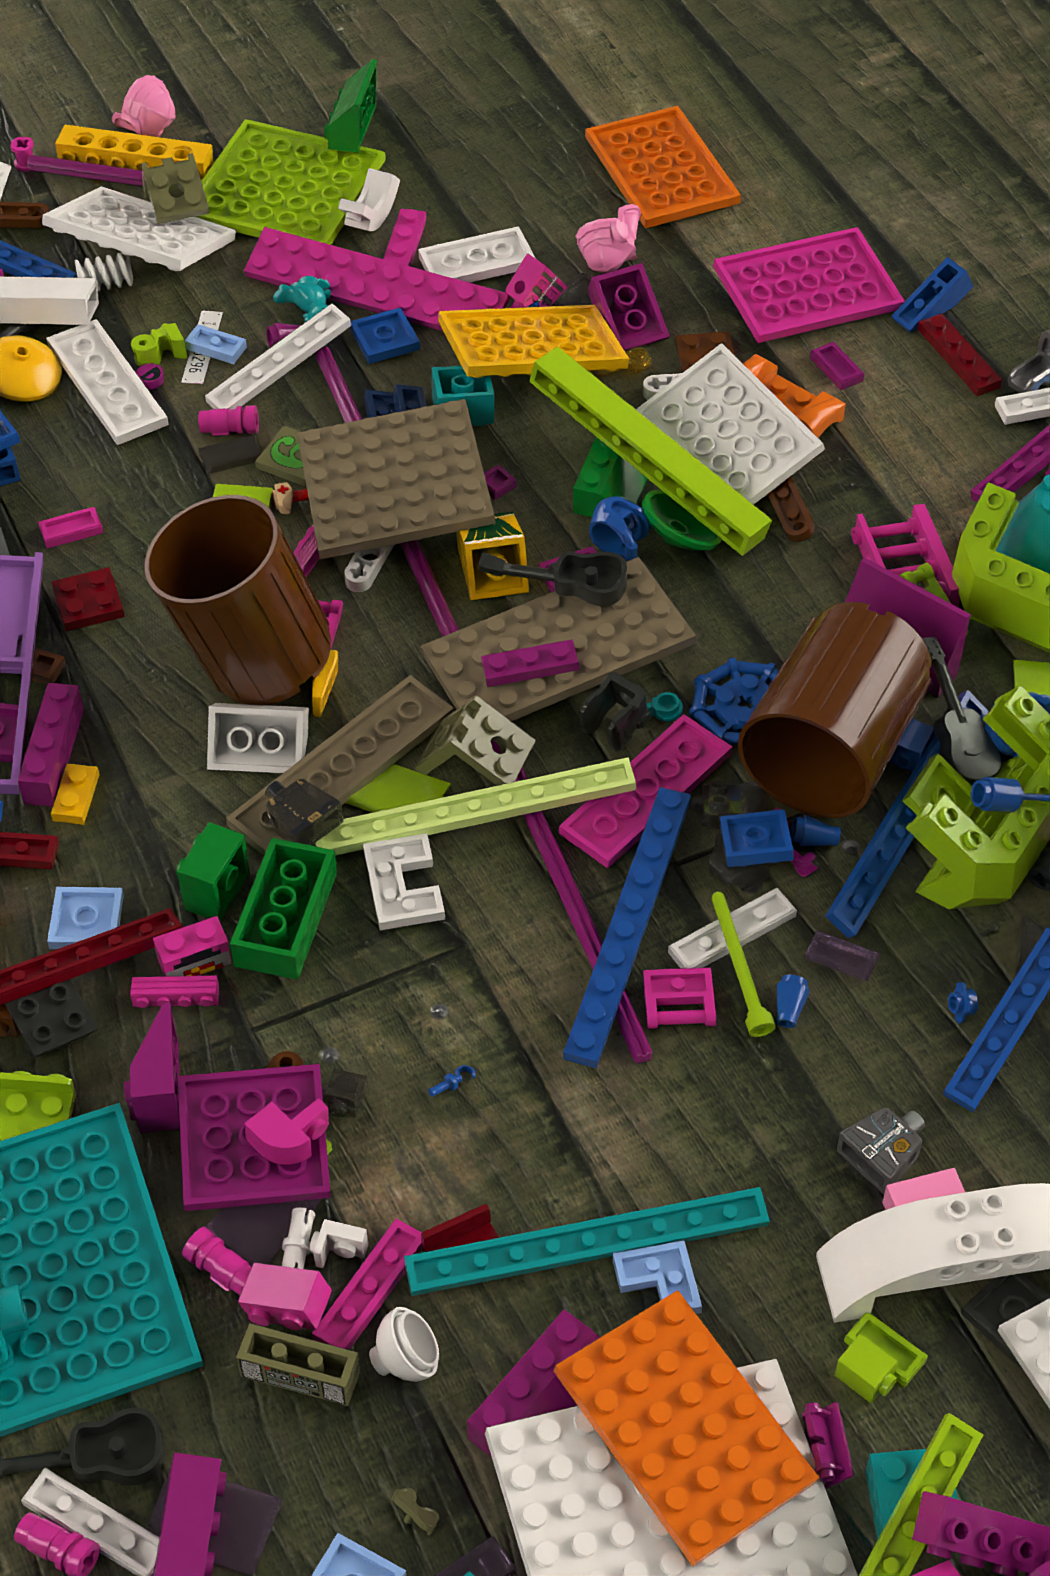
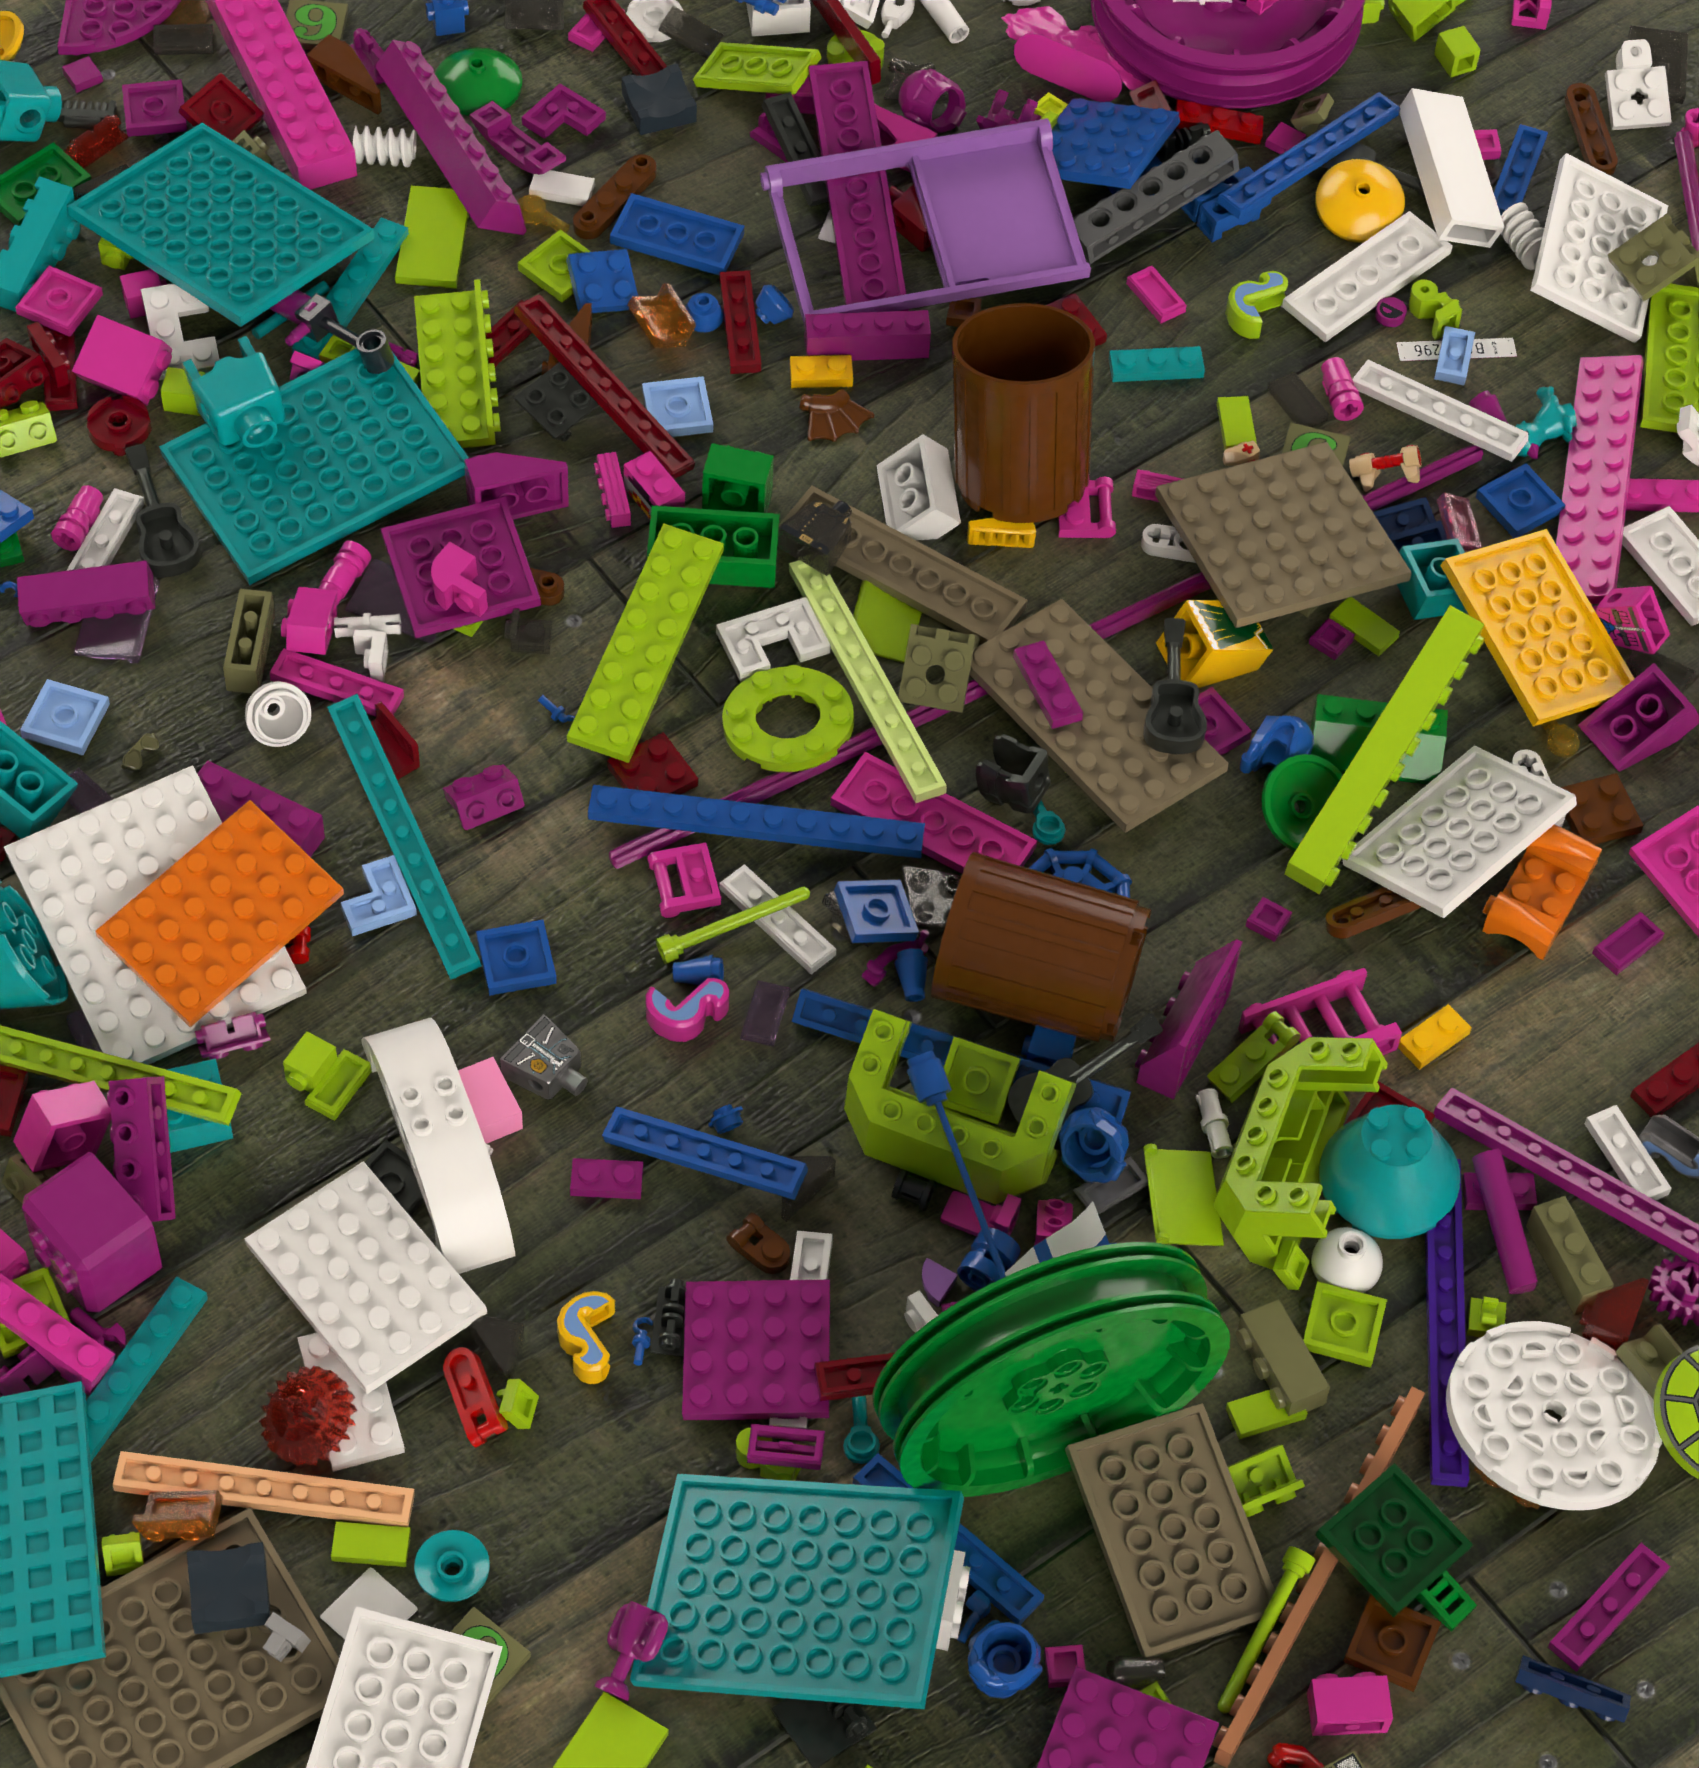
camera: 75 degrees right, 5 degrees up
none -> magenta bracket [443,764,525,830]
none -> blue plate [476,920,557,996]
none -> lime plate [567,523,724,763]
none -> magenta plate [570,1158,643,1199]
none -> dark red plate [607,732,699,795]
none -> dark pink animal [646,978,729,1042]
none -> lime plate [722,665,854,772]
none -> reddish brown arm [799,389,875,442]
none -> teal plate [1108,346,1205,382]
none -> white pin [1196,1088,1234,1159]
none -> lime animal [1225,271,1288,339]
none -> magenta tile [1245,897,1292,942]
none -> lime tile [1329,597,1400,657]
none -> tan piece [1349,445,1422,492]
none -> yellow plate [1398,1004,1472,1070]
none -> clear pink plate [1437,493,1482,553]

